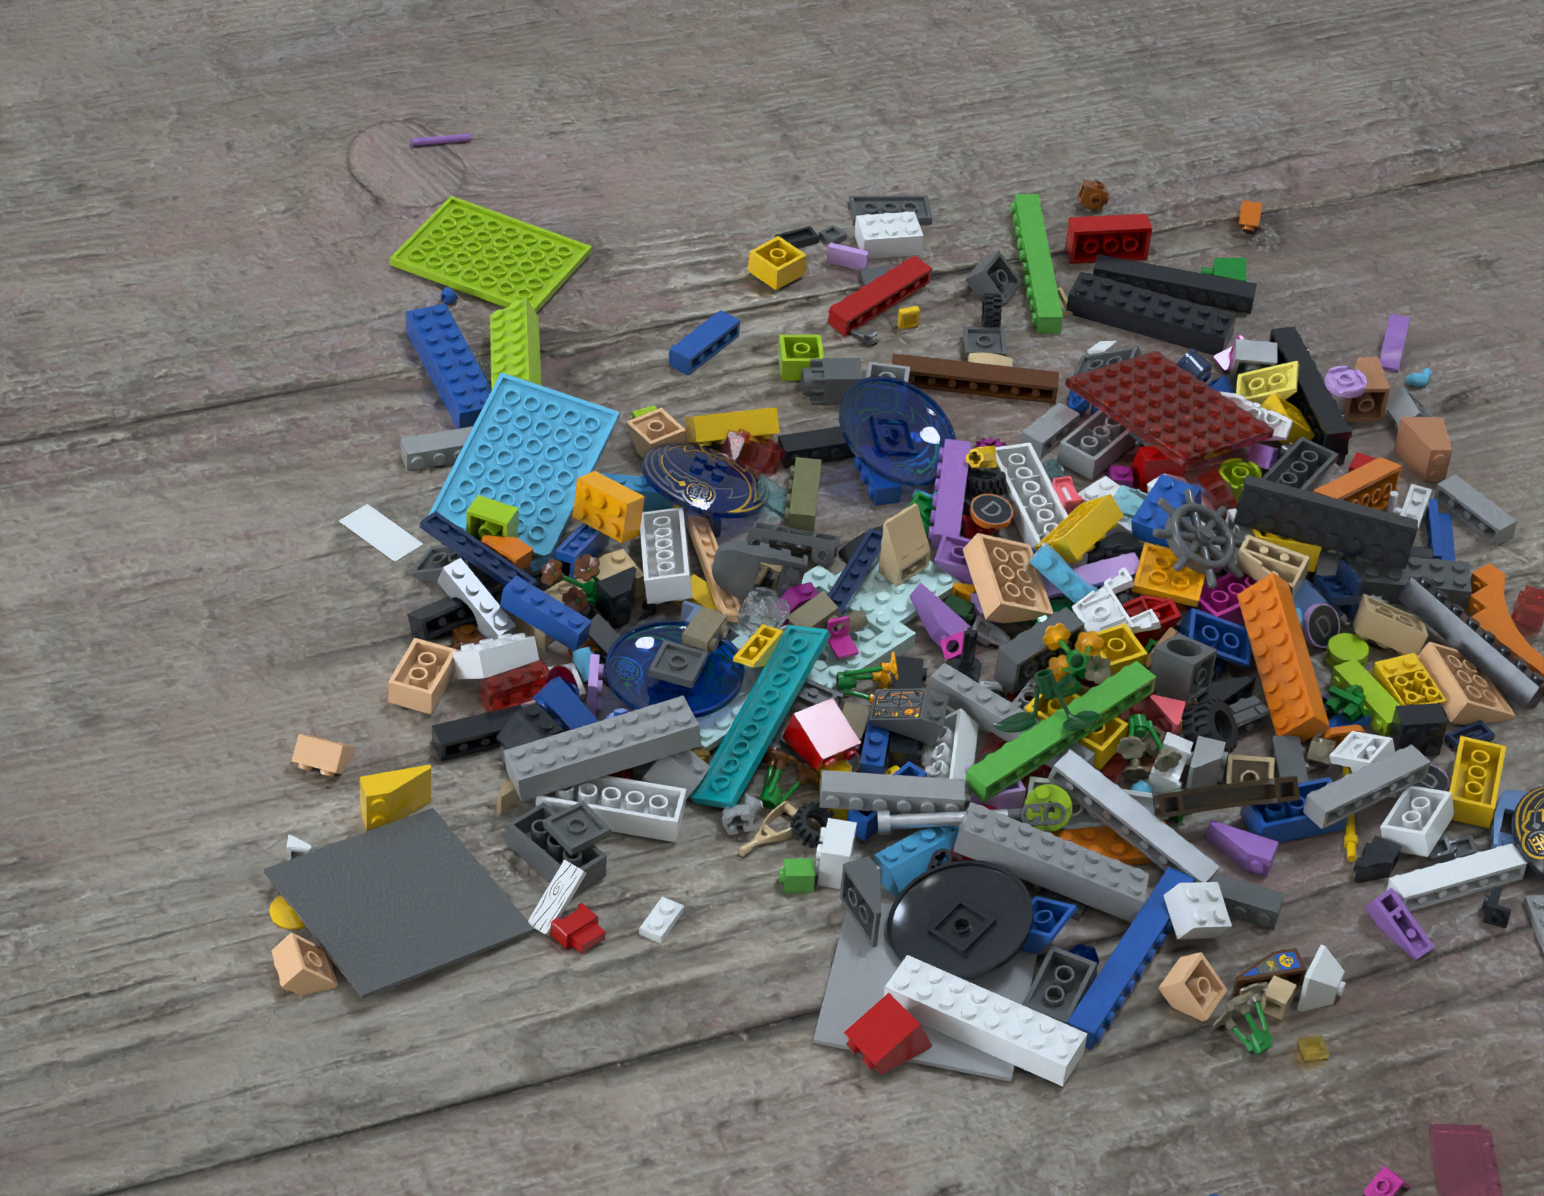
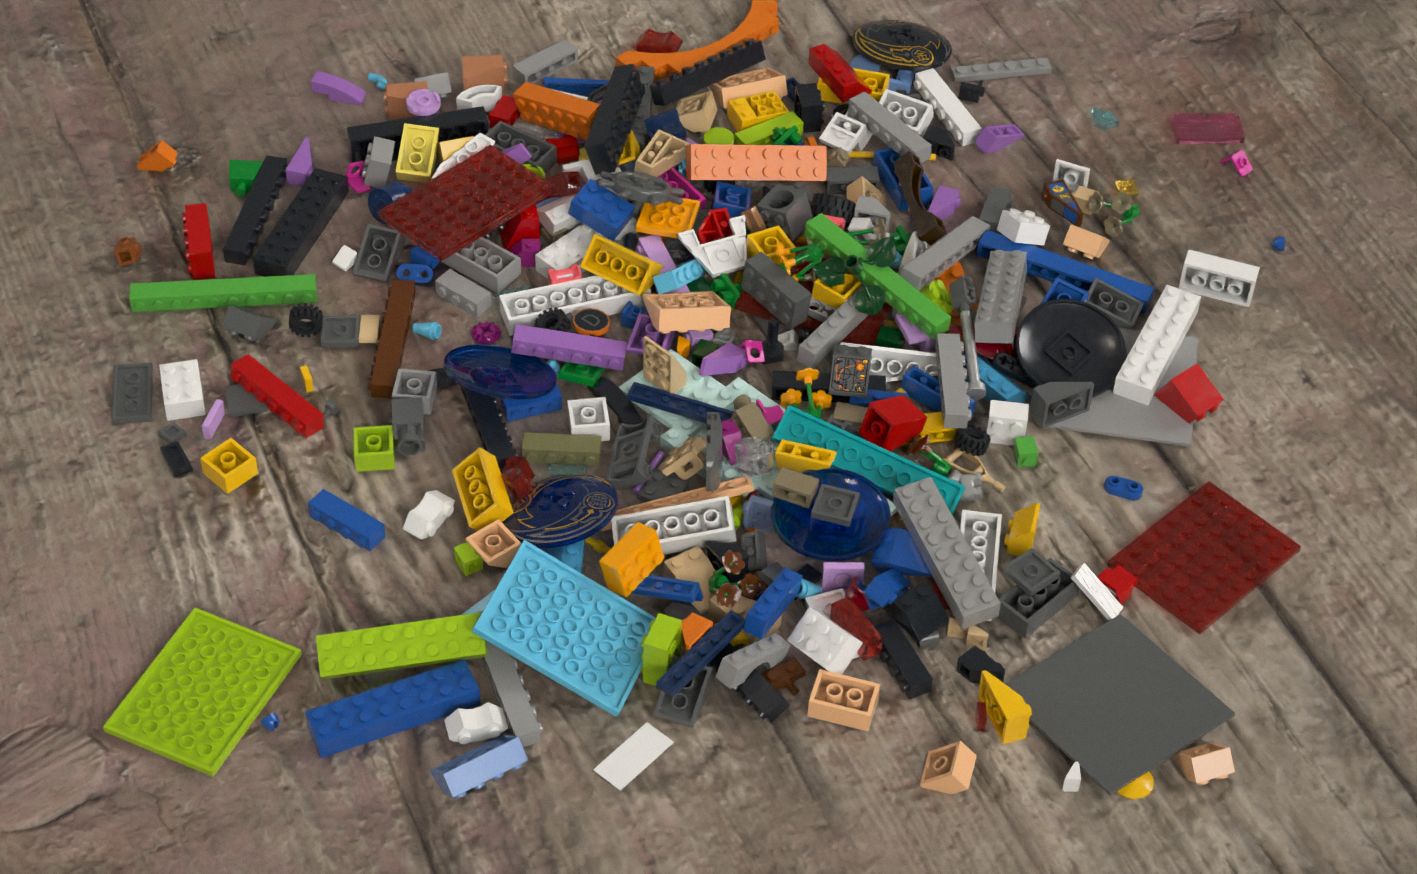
camera: 90 degrees left, 5 degrees up
white plate [639,897,684,943] -> none
yellow piece [966,446,997,469] -> none
clear light blue piece [1113,485,1148,519] -> none
none -> medium lavender slope [286,137,313,187]
none -> white brick [403,490,455,540]
none -> medium azure cone [413,322,442,340]
none -> medium blue slope [430,734,528,799]
none -> white brick [444,702,508,744]
none -> white brick [456,85,502,112]
none -> white brick [567,397,610,441]
none -> red slope [809,44,872,103]
none -> black slope [956,645,1006,683]
none -> yellow slope [1004,503,1041,556]
none -> clear light blue plate [1092,107,1119,130]
none -> blue plate [1104,476,1143,501]
none -> clear red plate [1107,481,1301,635]
none -> white brick [1179,250,1260,307]

